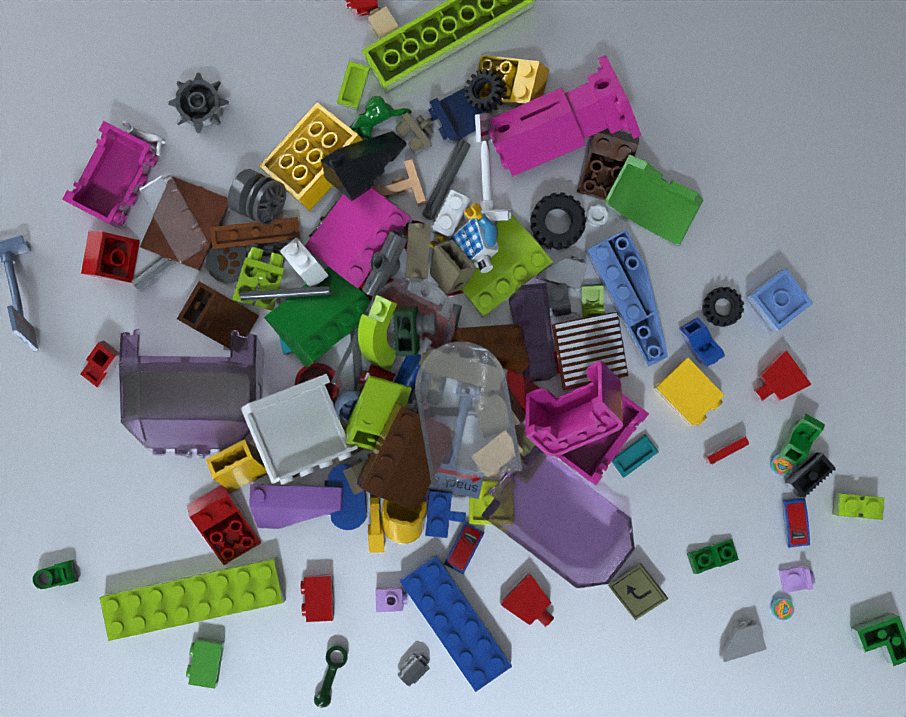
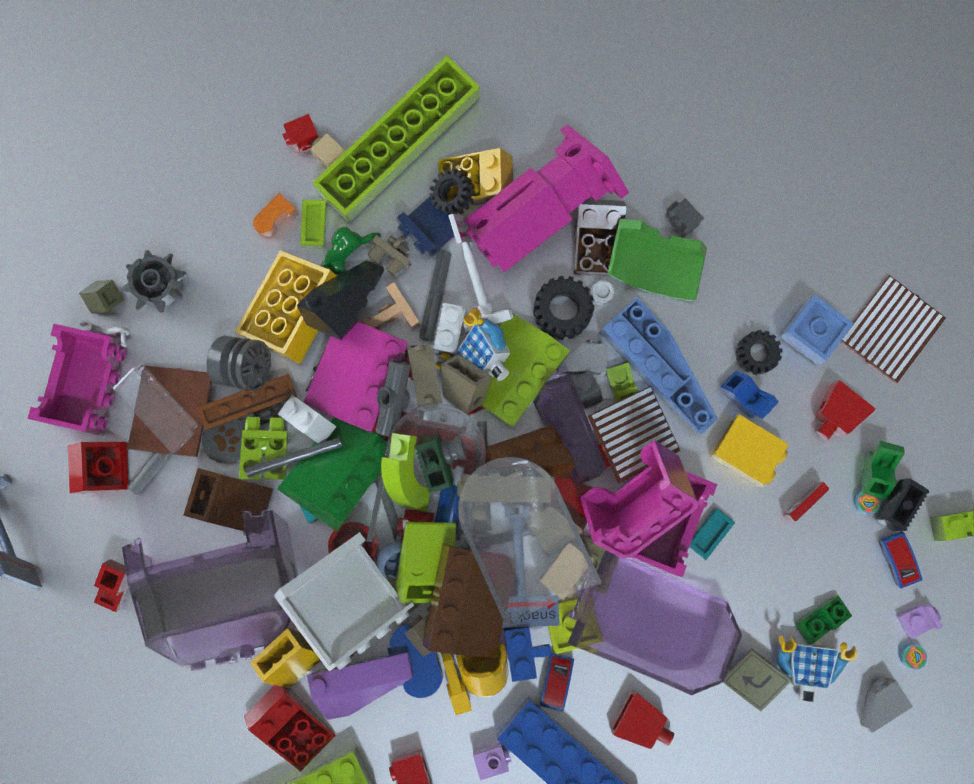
camera: 15 degrees left, 5 degrees down
none -> olive panel [79,280,124,313]
none -> orange leg [253,193,299,238]
none -> dark grey brick [666,198,704,238]
none -> torso [776,636,857,702]
none -> piece [841,275,946,384]

